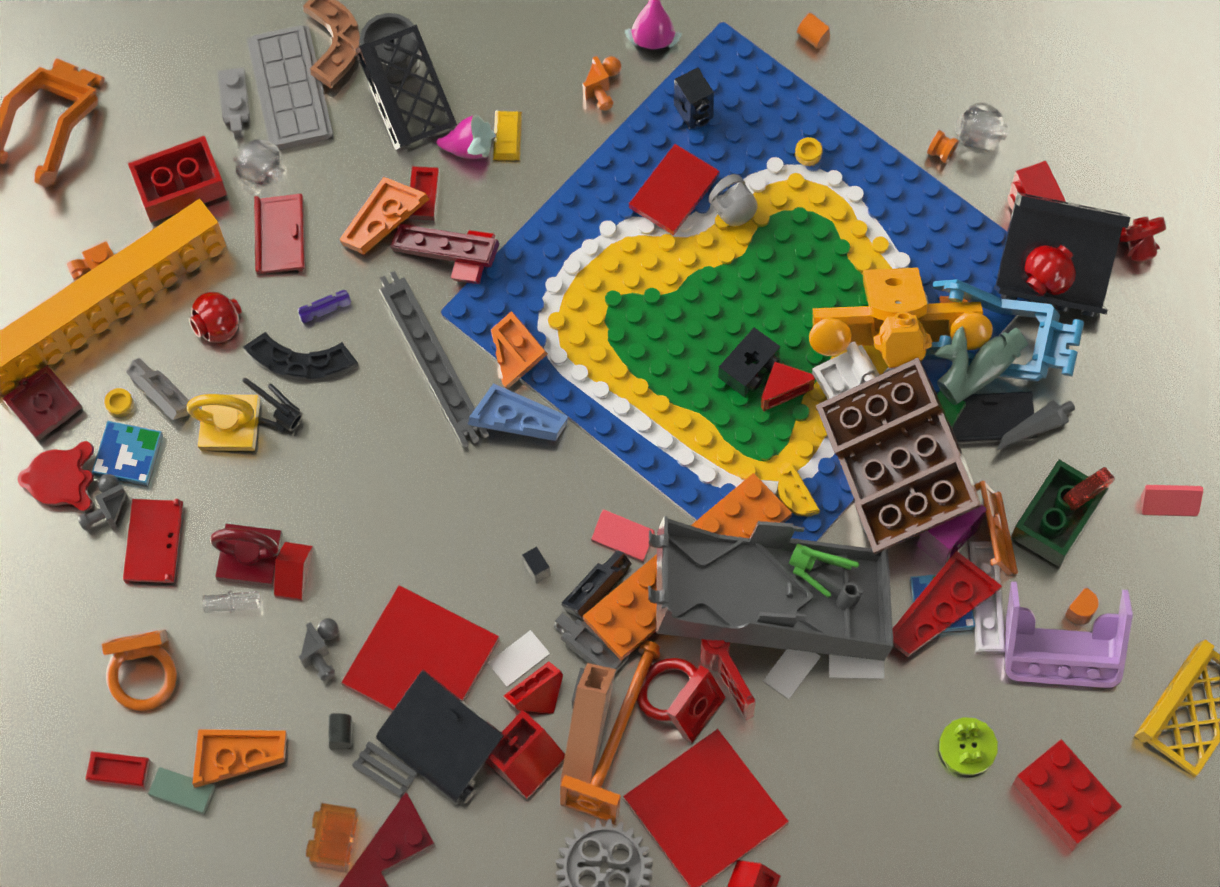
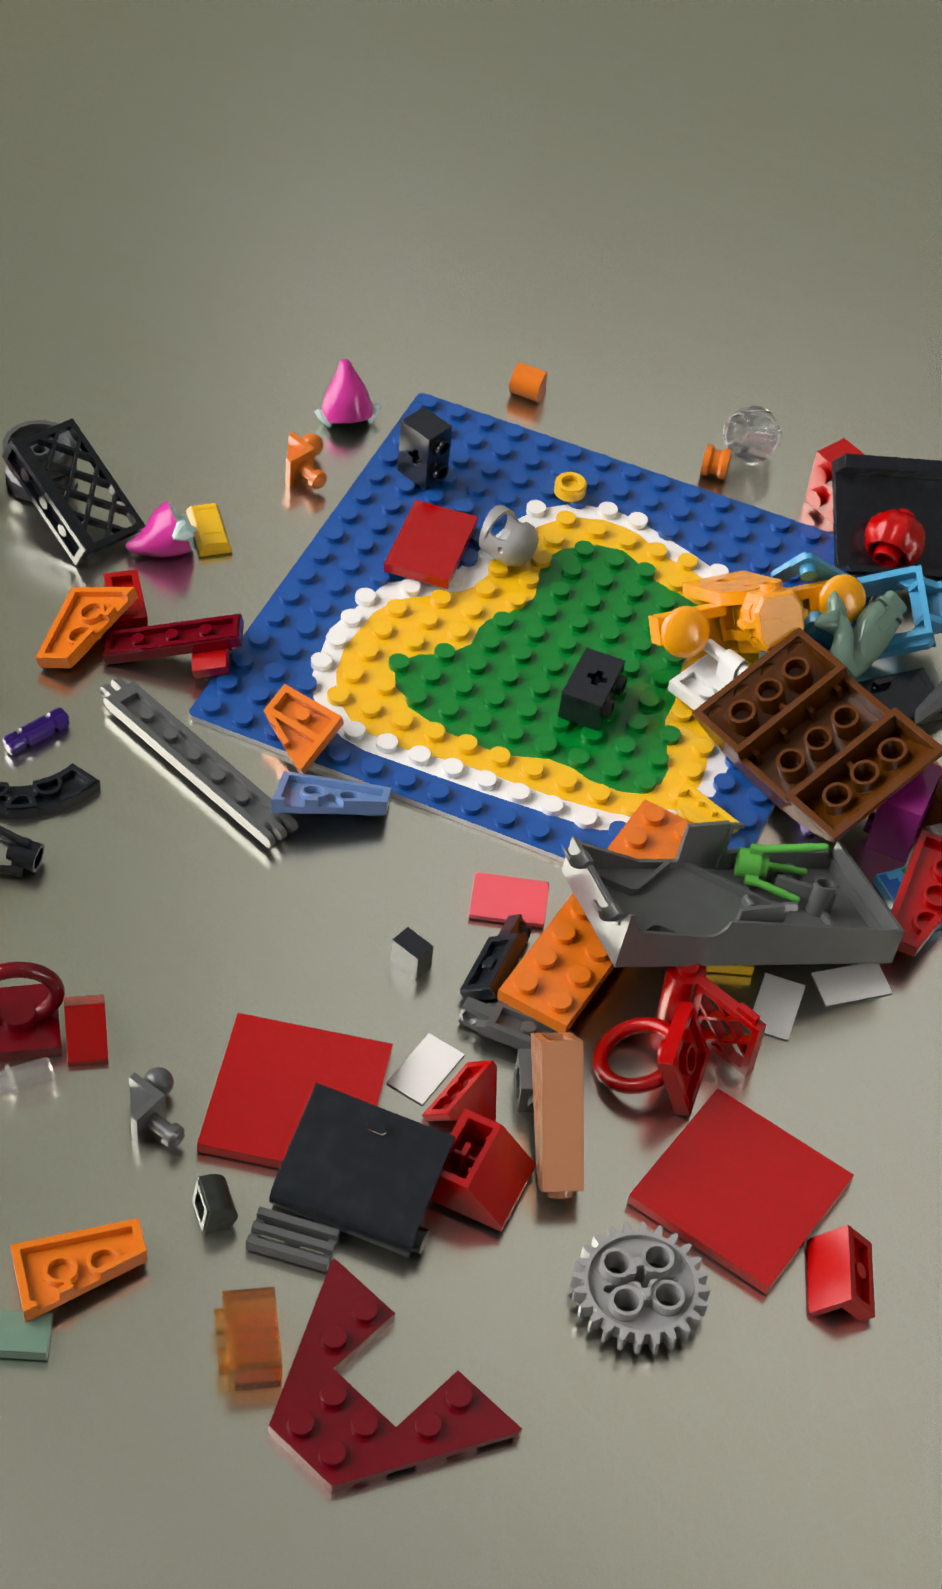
camera: 25 degrees left, 20 degrees down
orange tile [560,641,660,825] -> none
red slope [761,362,815,412] -> none

